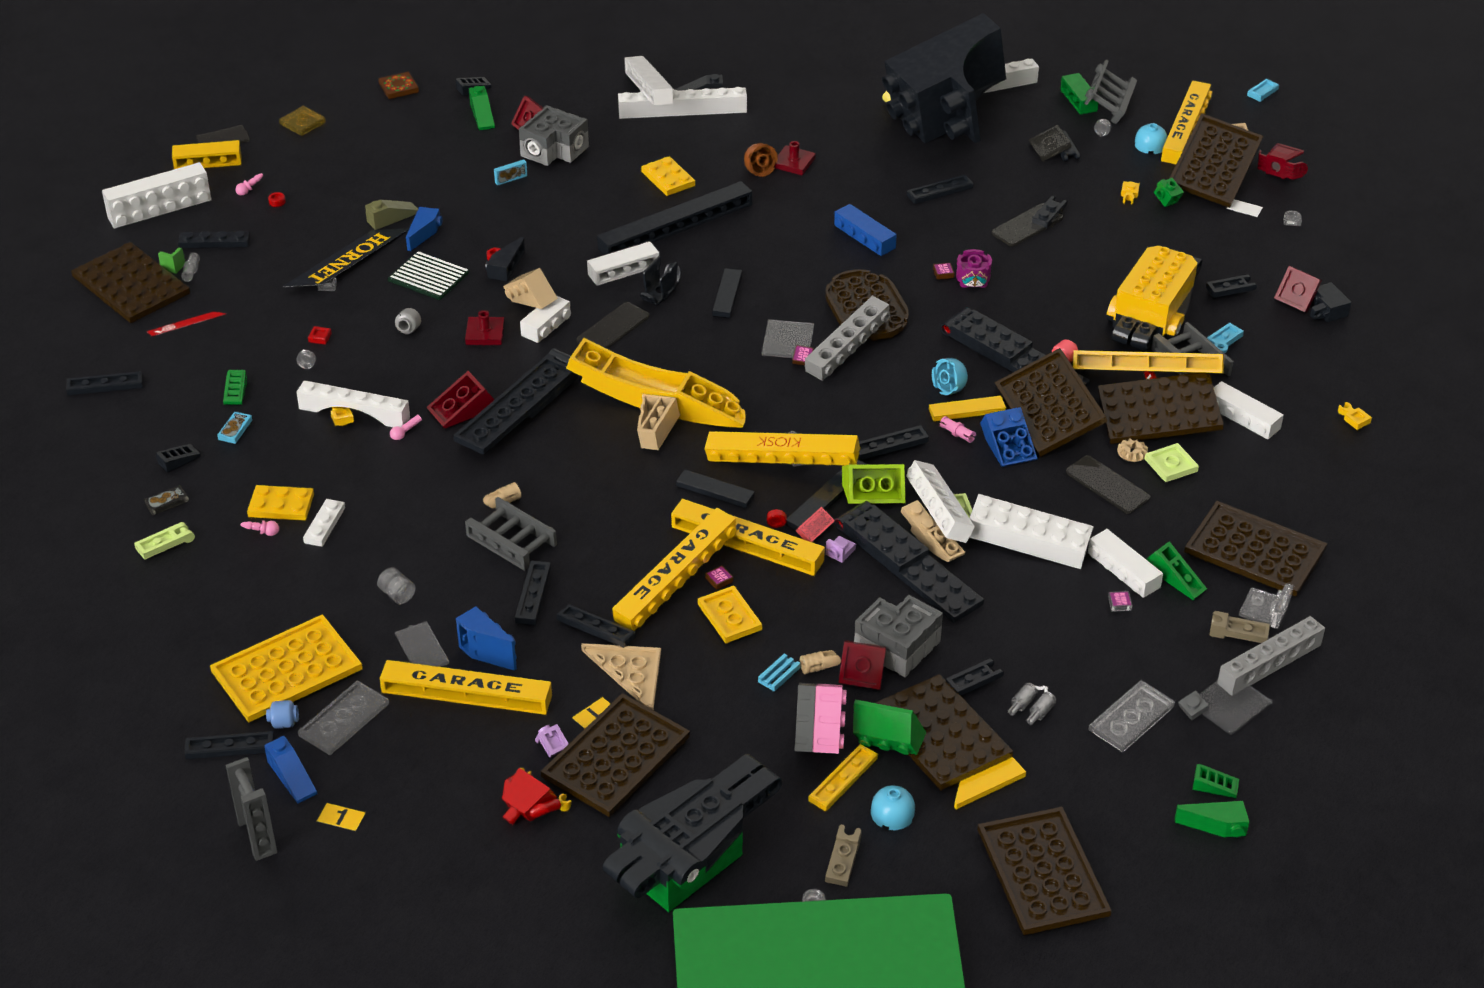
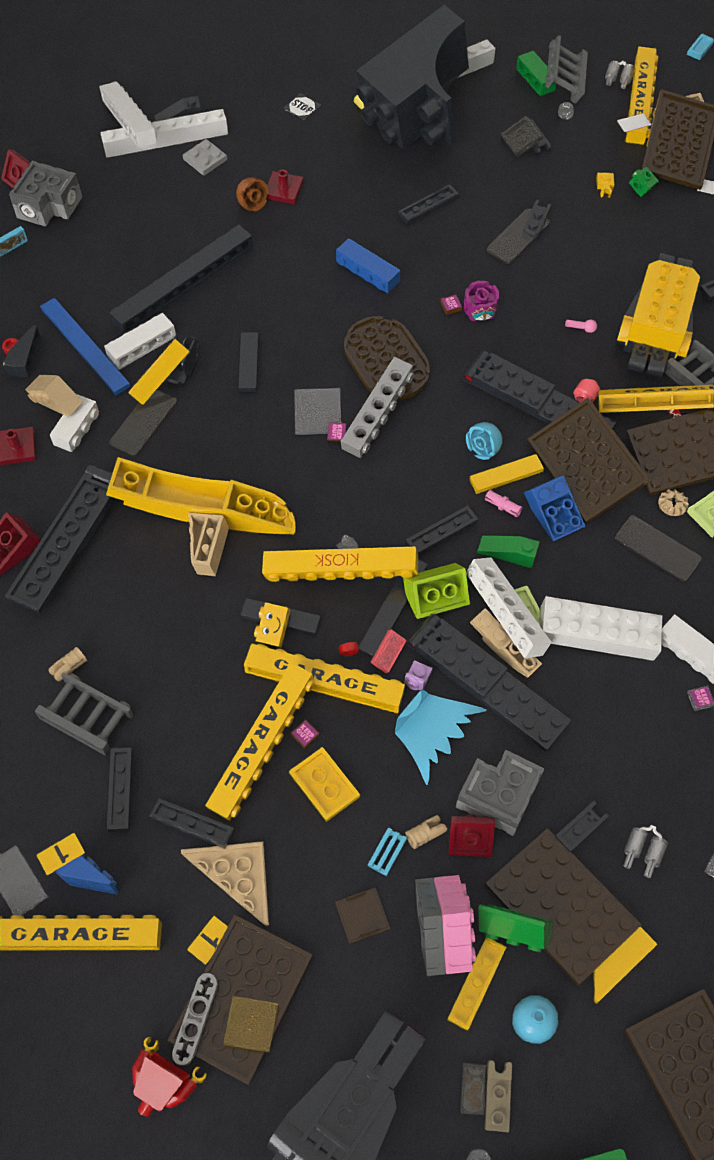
camera: 10 degrees left, 20 degrees up
lavender bracket [535,724,568,758] -> none
yellow plate [641,156,695,196] -> none
medium azure cylinder [1135,123,1168,154] -> none
none -> yellow sticker [37,833,85,875]
none -> blue tile [40,298,130,395]
none -> yellow tile [128,339,189,405]
none -> light grey beam [172,973,218,1066]
none -> light grey plate [183,139,227,175]
none -> clear yellow plate [223,996,278,1053]
none -> yellow brick [254,603,291,647]
none -> sticker [283,93,321,120]
none -> dark brown piece [335,887,391,944]
none -> medium azure piece [395,690,487,785]
none -> clear smoke tile [460,1063,486,1116]
none -> green slope [477,535,539,568]
none -> bright pink bar [565,320,597,333]
none -> clear piece [605,61,635,89]
none -> white sticker [617,113,651,132]

